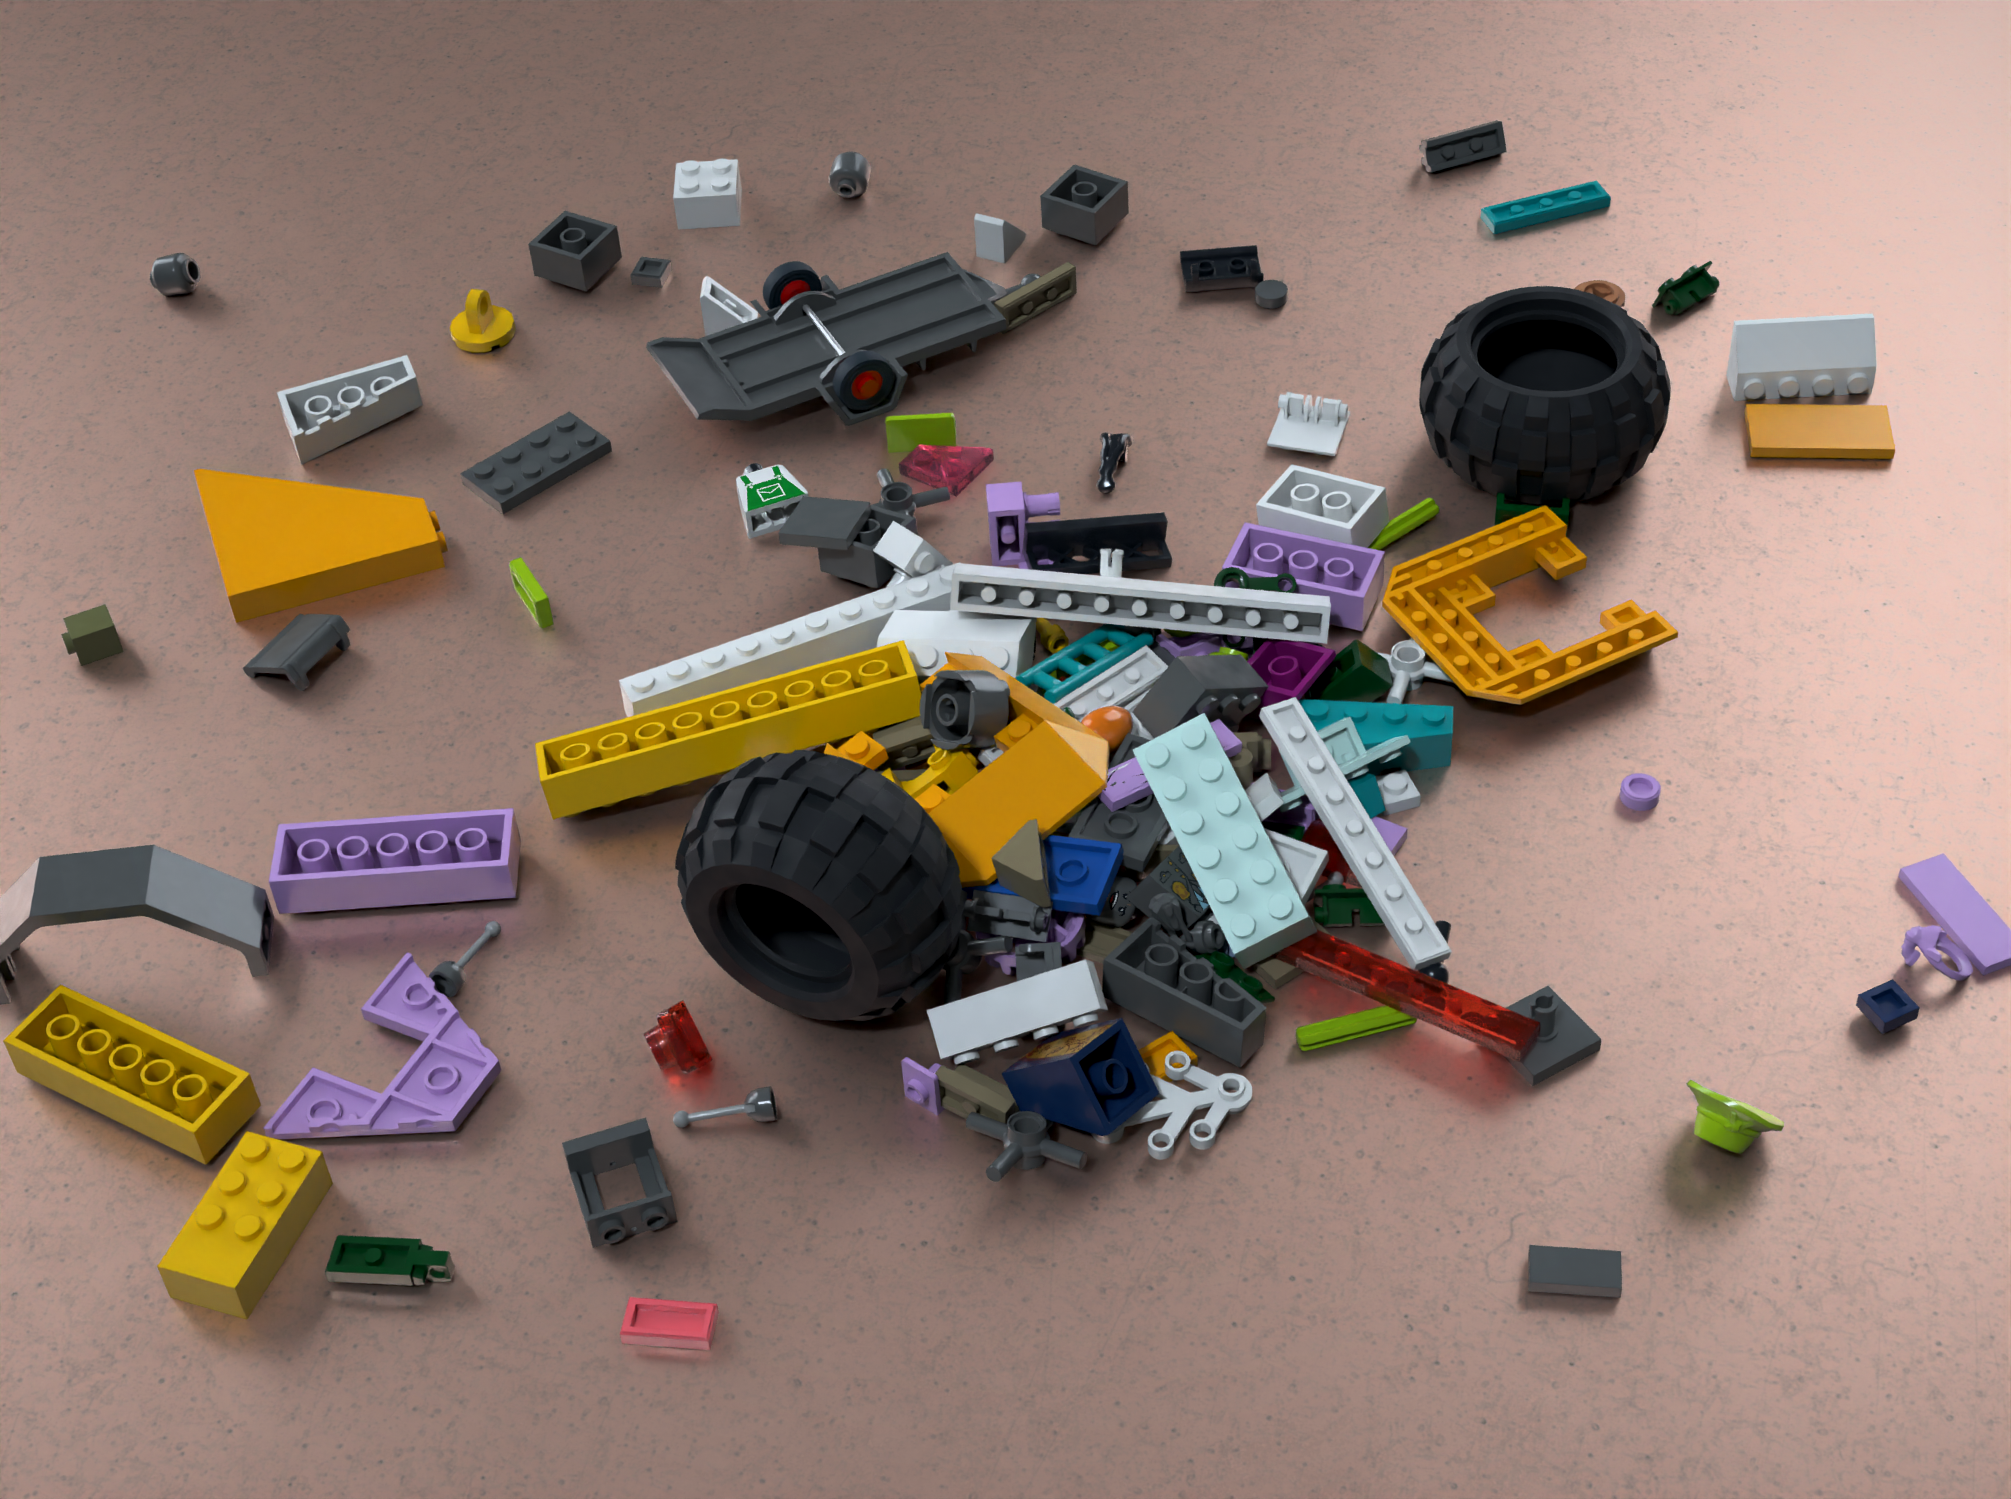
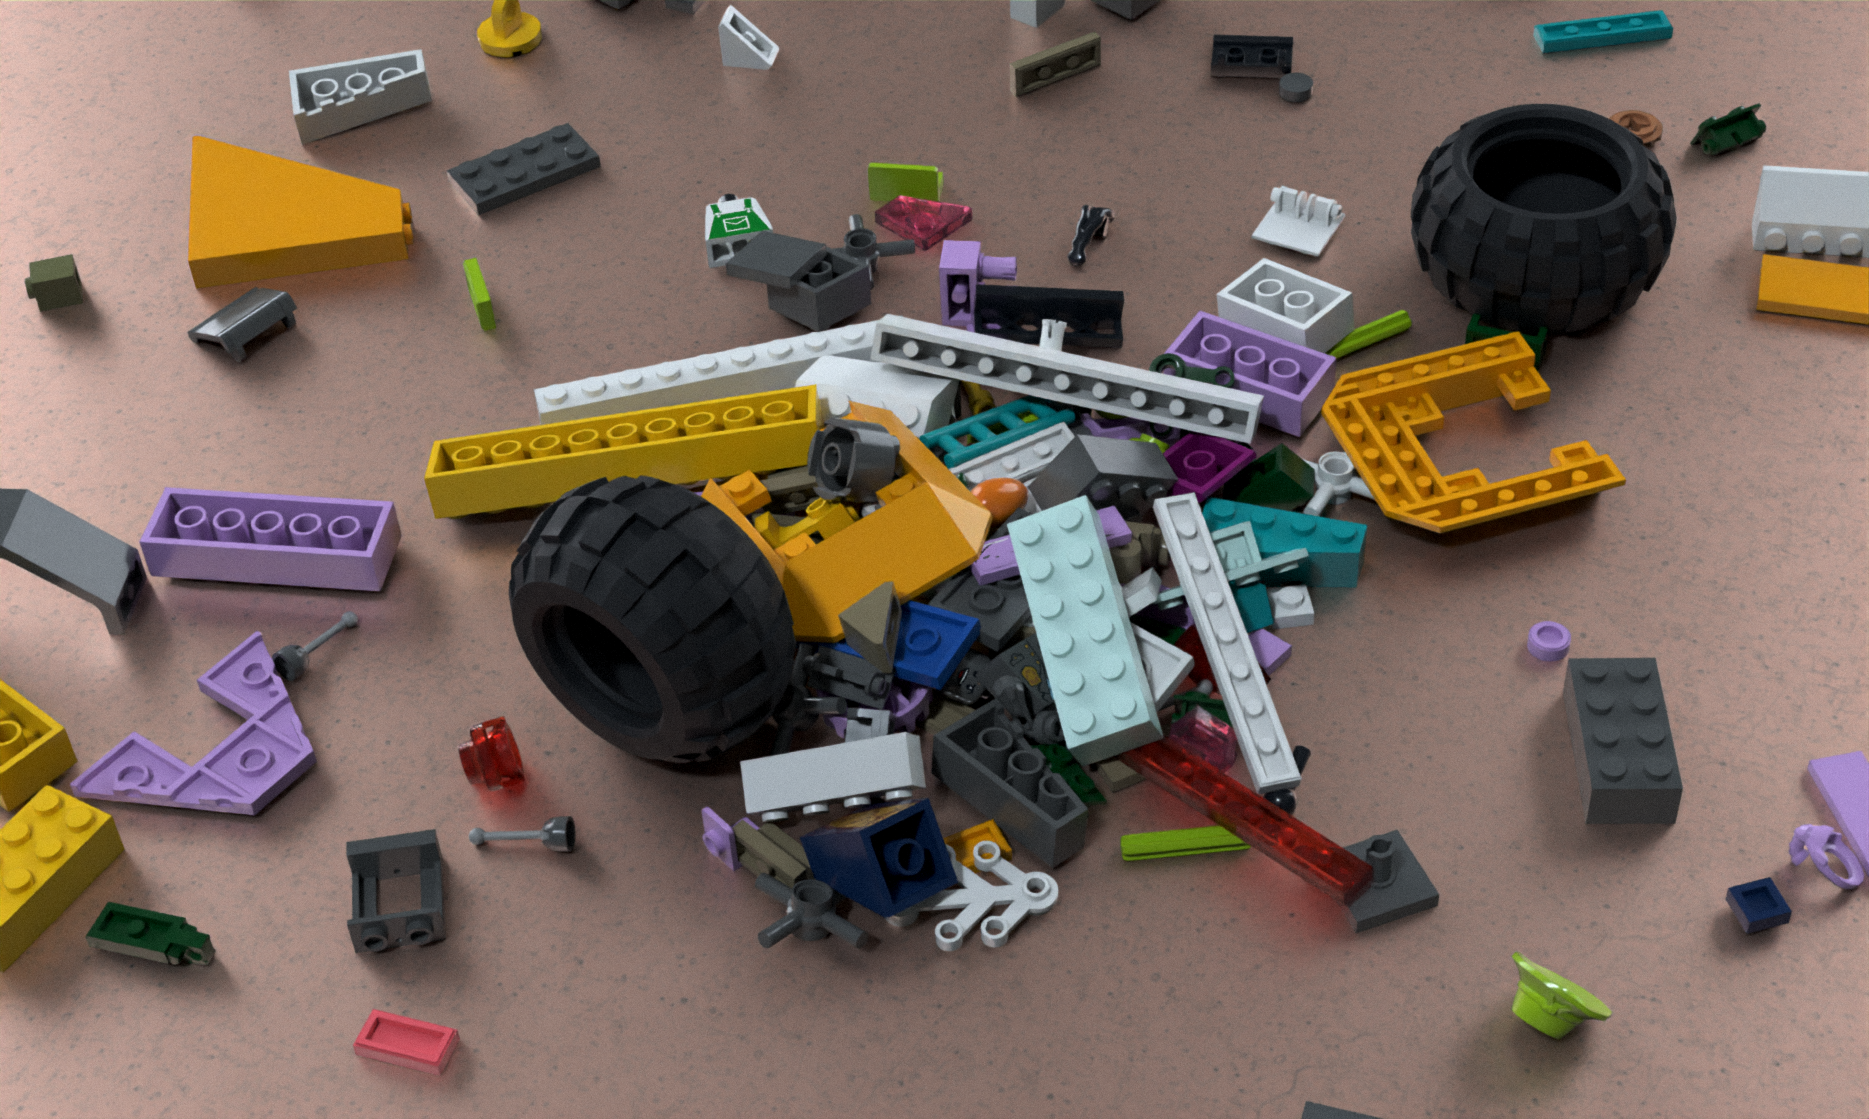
camera: 10 degrees right, 0 degrees up
dark grey piece [646,252,1041,426] -> none
white brick [873,521,953,587] -> none
none -> clear pink bracket [1169,706,1237,782]
none -> dark grey brick [1563,658,1683,824]

